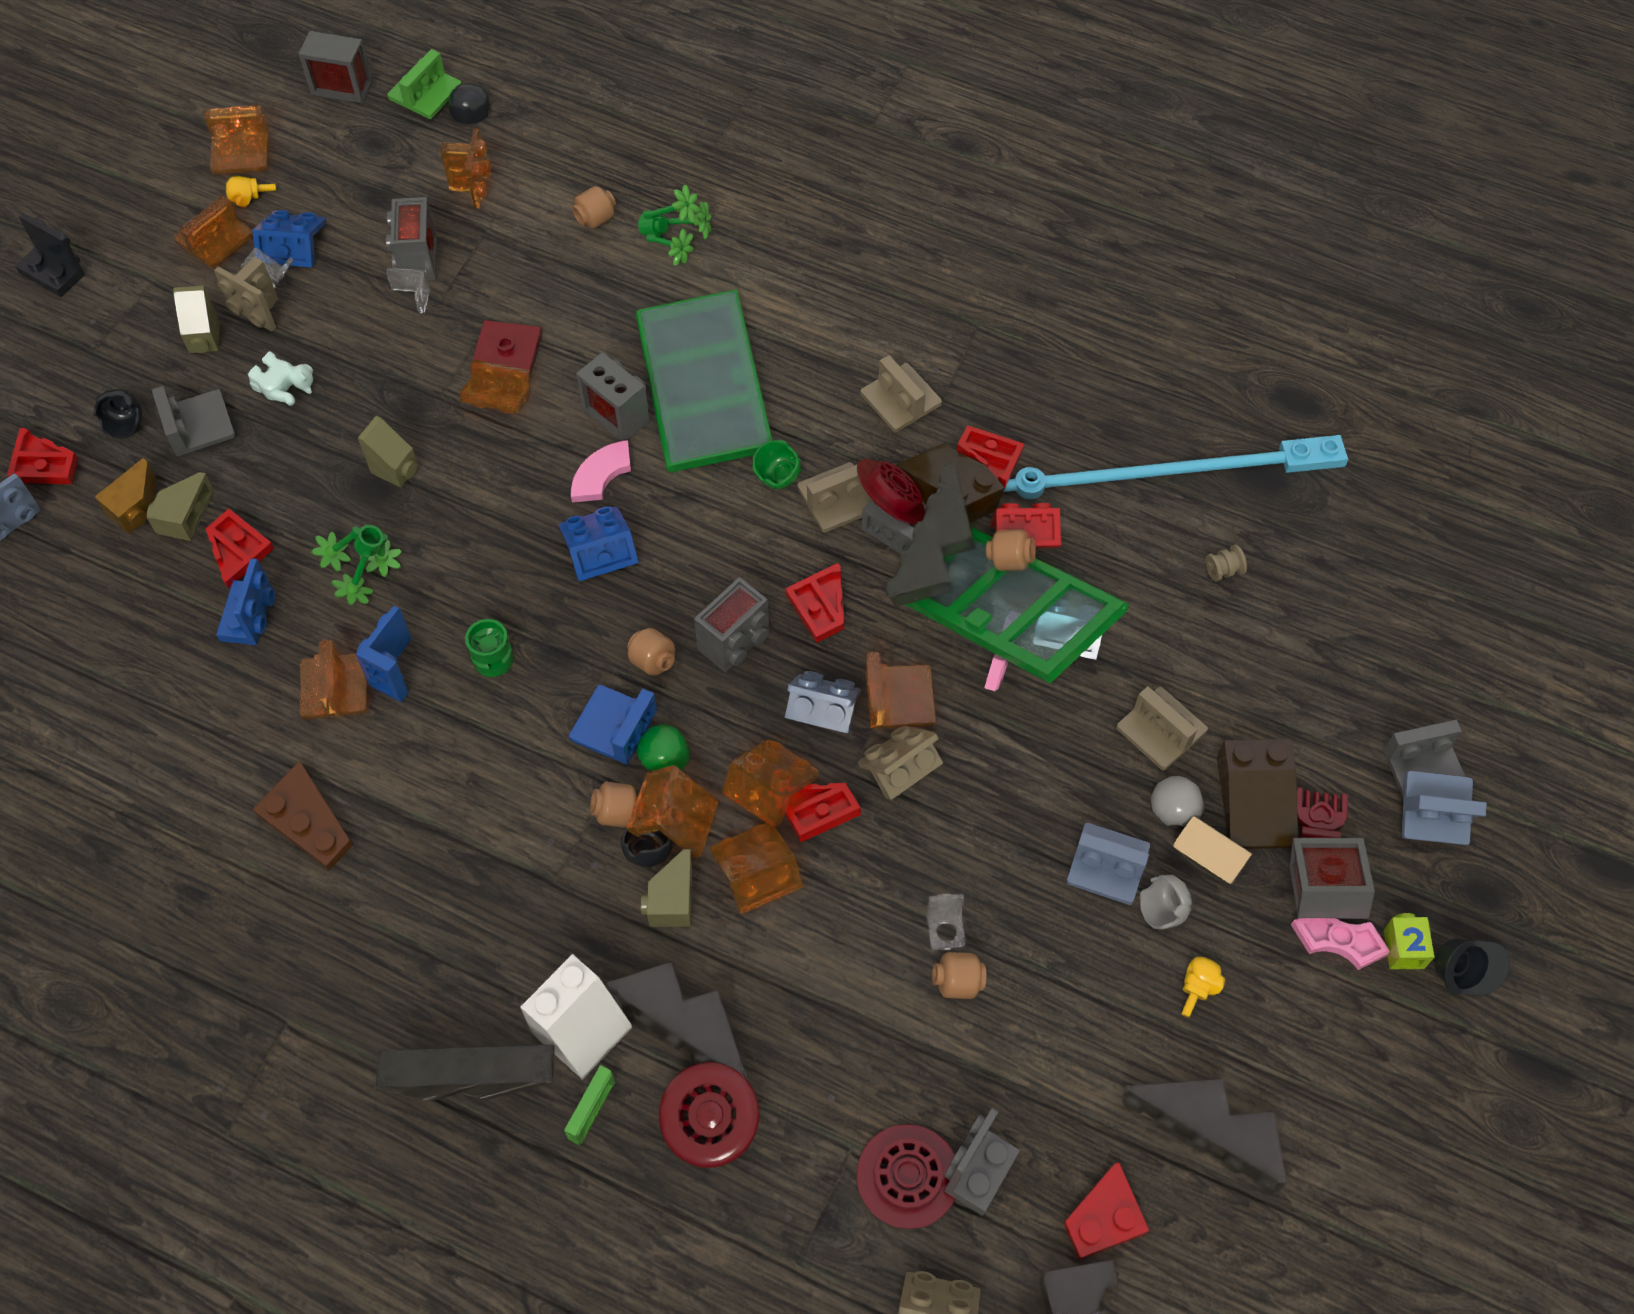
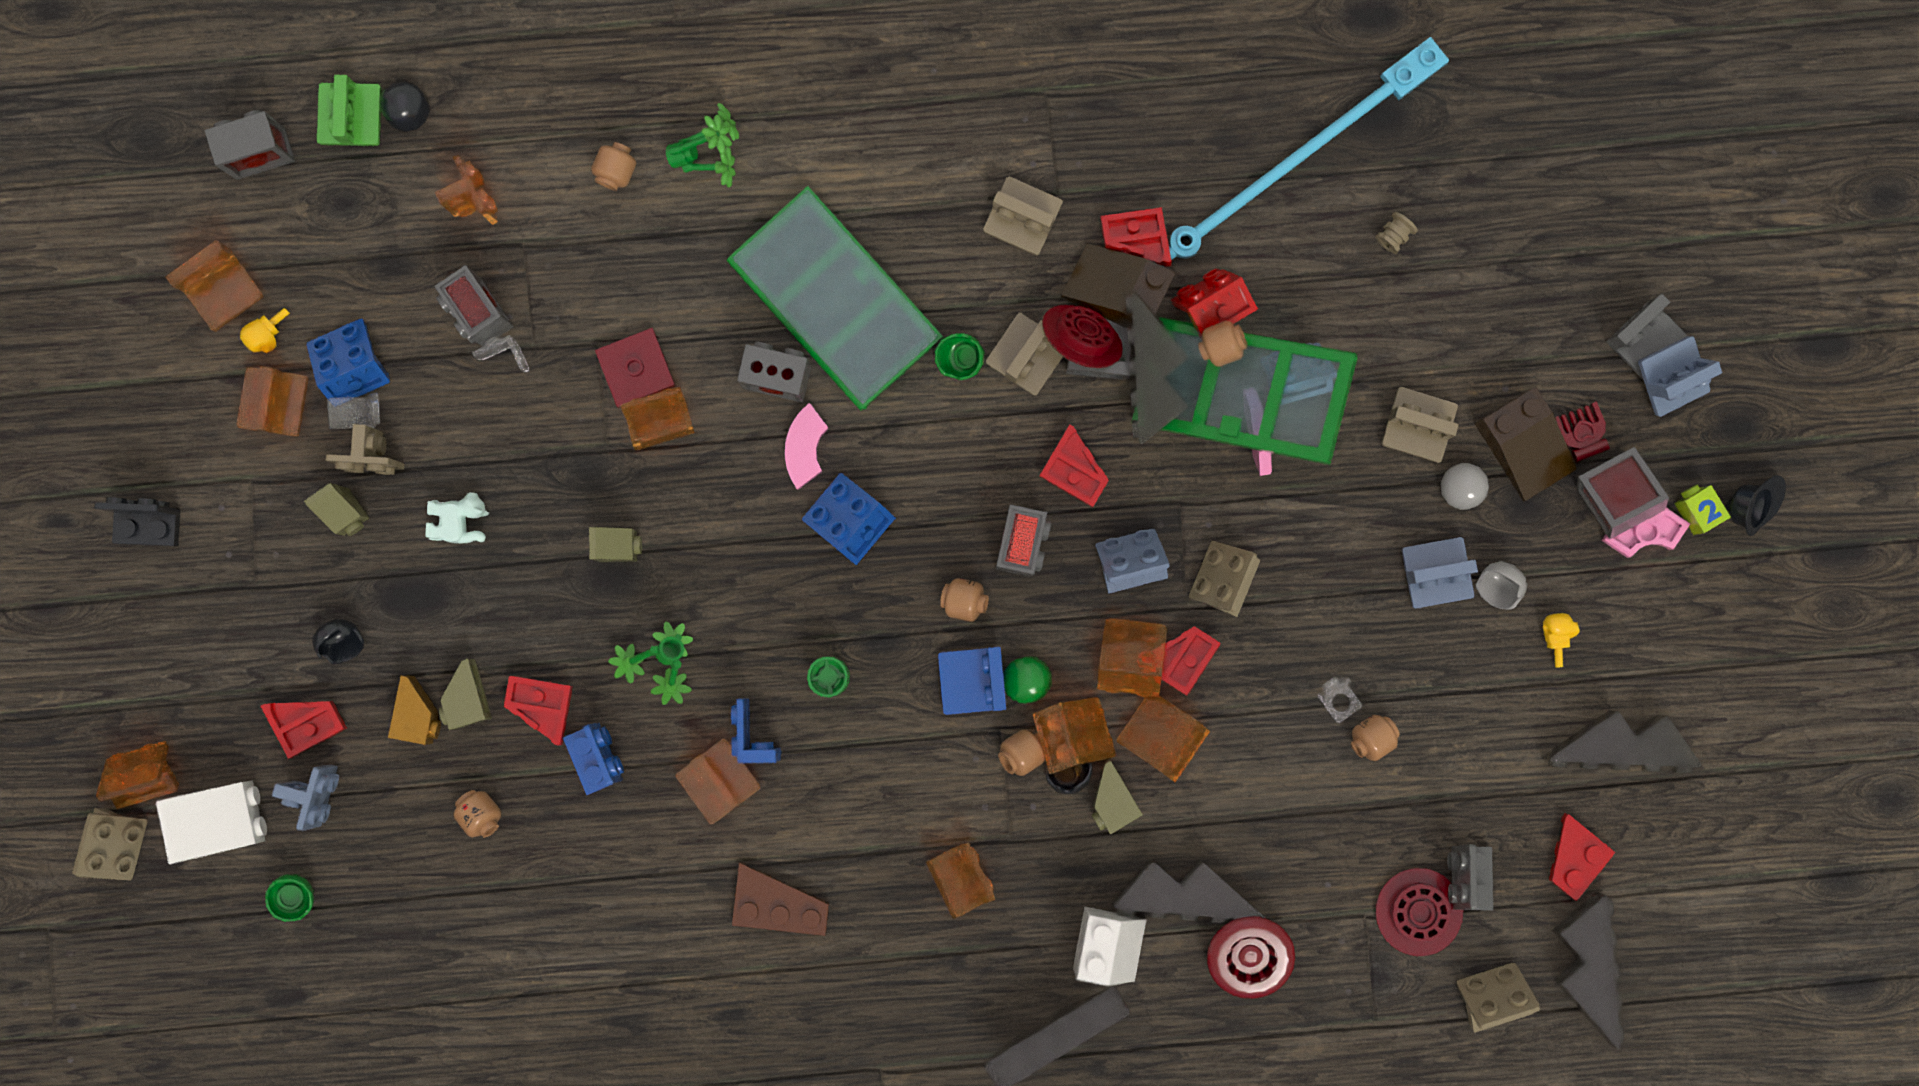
camera: 30 degrees left, 25 degrees up
dark grey bracket [151,386,236,457] -> none
bright green tile [564,1065,615,1145] -> none
clear orange bracket [865,652,936,729] -> none
tan slope [1173,816,1252,884] -> none
none -> medium nougat head [454,790,501,837]
none -> clear orange bracket [926,843,995,919]

